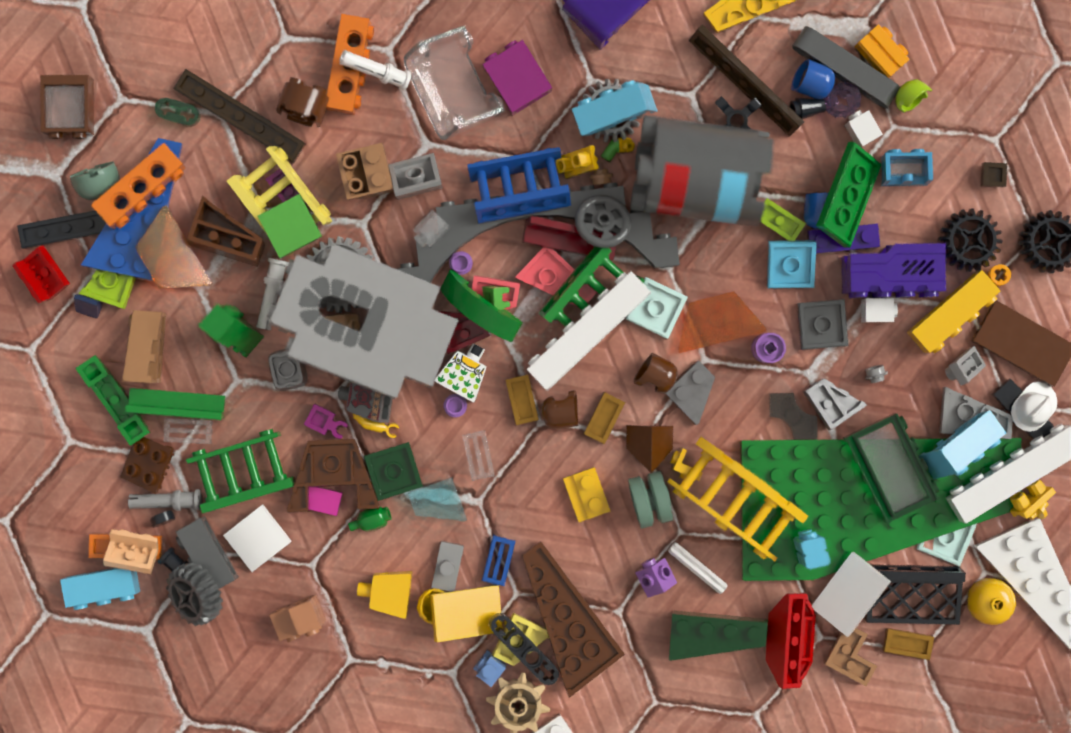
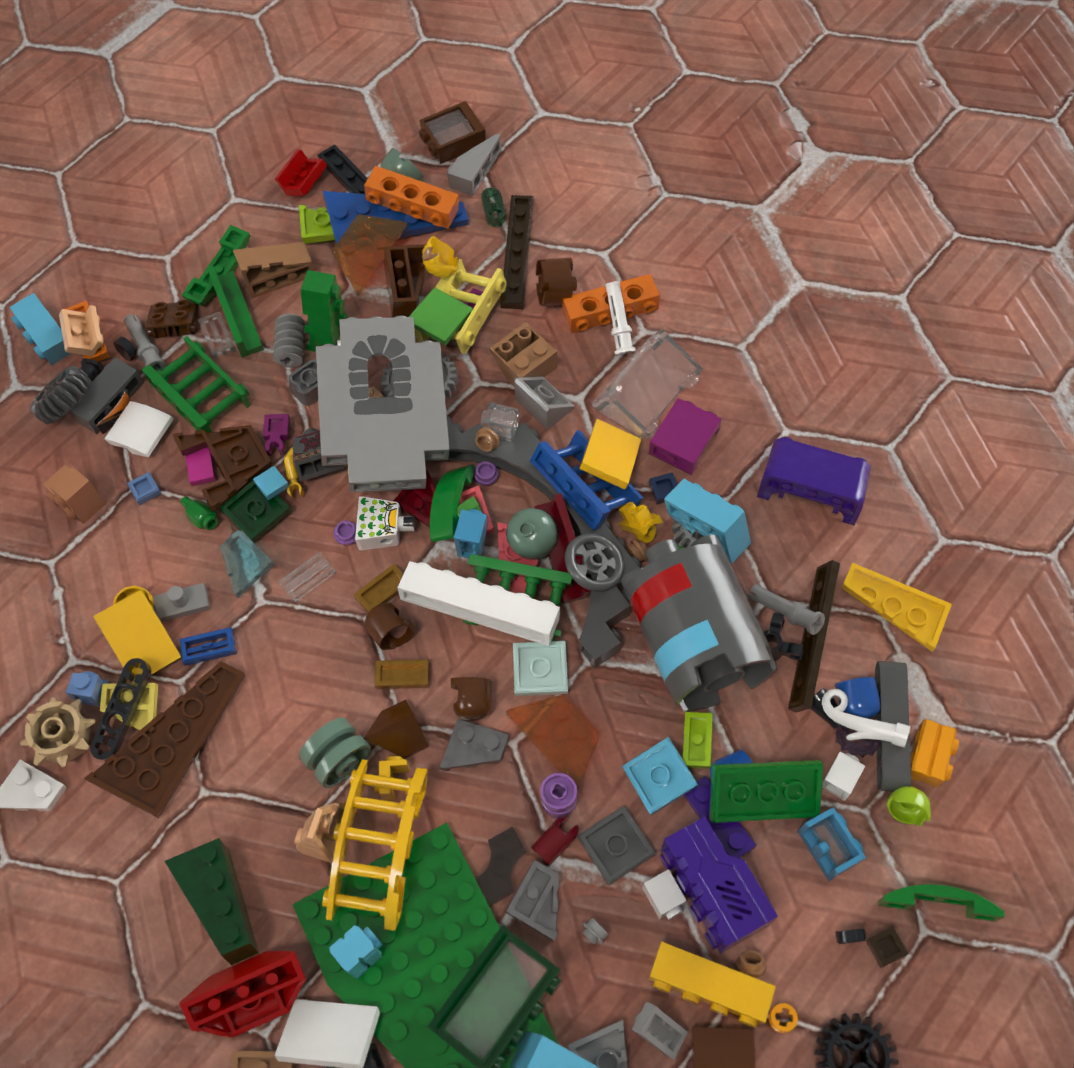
camera: 65 degrees right, 25 degrees down
dark blue slope [74,294,103,318] -> none
yellow torso [357,571,413,619] -> none
yellow plate [563,467,610,523] -> none
medium lavender brick [635,558,677,598] -> none
white axle [668,542,727,594] -> none
black gear [938,208,1003,272] -> none
none -> sticker [97,391,131,434]
none -> medium blue tile [127,472,162,506]
none -> medium azure tile [253,466,289,500]
none -> light grey piece [273,313,305,368]
none -> light nougat wedge [295,801,346,863]
none -> yellow hair [422,236,459,278]
none -> light grey slope [447,134,502,196]
none -> dark azure arch [454,509,488,559]
none -> medium nougat plate [475,427,500,452]
none -> sand green cylinder [506,508,558,560]
none -> dark red piece [531,816,579,866]
none -> yellow tile [579,419,641,489]
none -> dark blue plate [649,472,678,504]
none -> medium nougat plate [736,950,766,978]
none -> light grey pin [749,584,825,635]
none -> white plant [822,689,910,748]
none -> black tile [835,929,867,944]
none -> green slope [878,884,1004,922]

